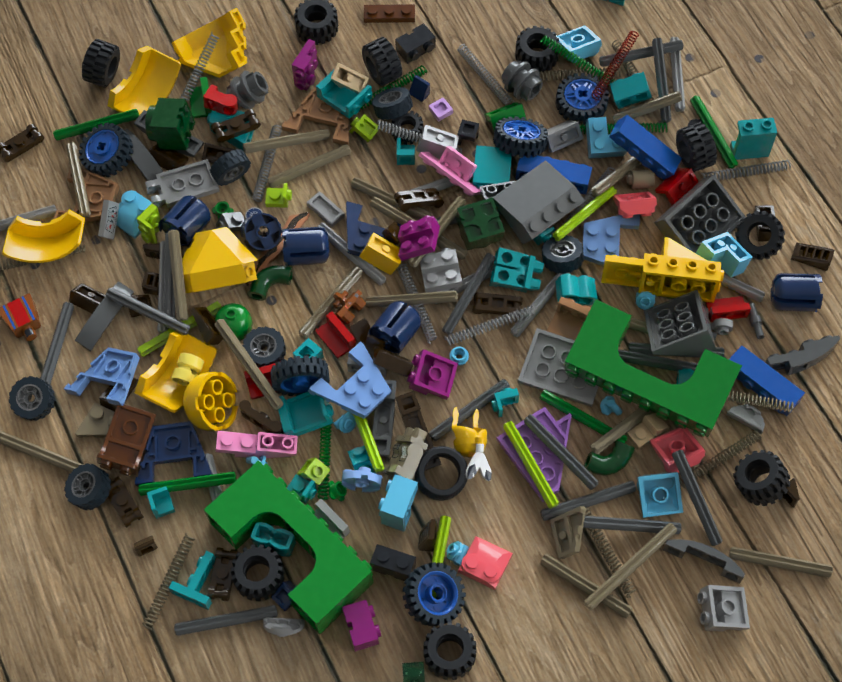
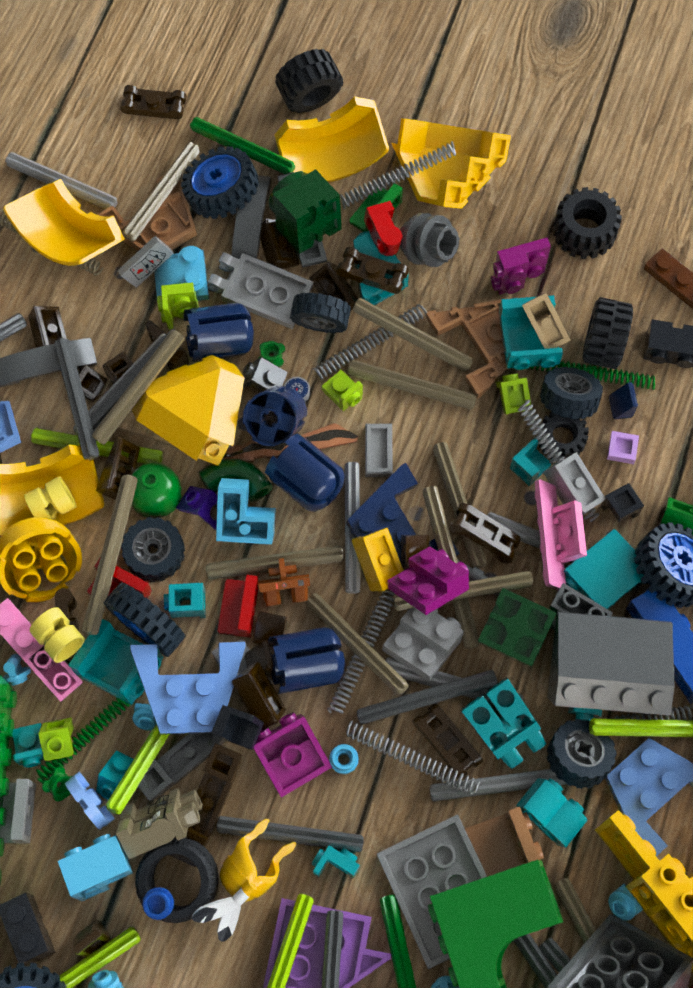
camera: 45 degrees right, 5 degrees up
none -> light yellow wheel [29,607,85,663]
none -> blue plate [142,887,174,920]
none -> dark purple bracket [176,486,218,530]
none -> black panel [211,705,264,750]
none -> medium azure brick [216,478,276,545]

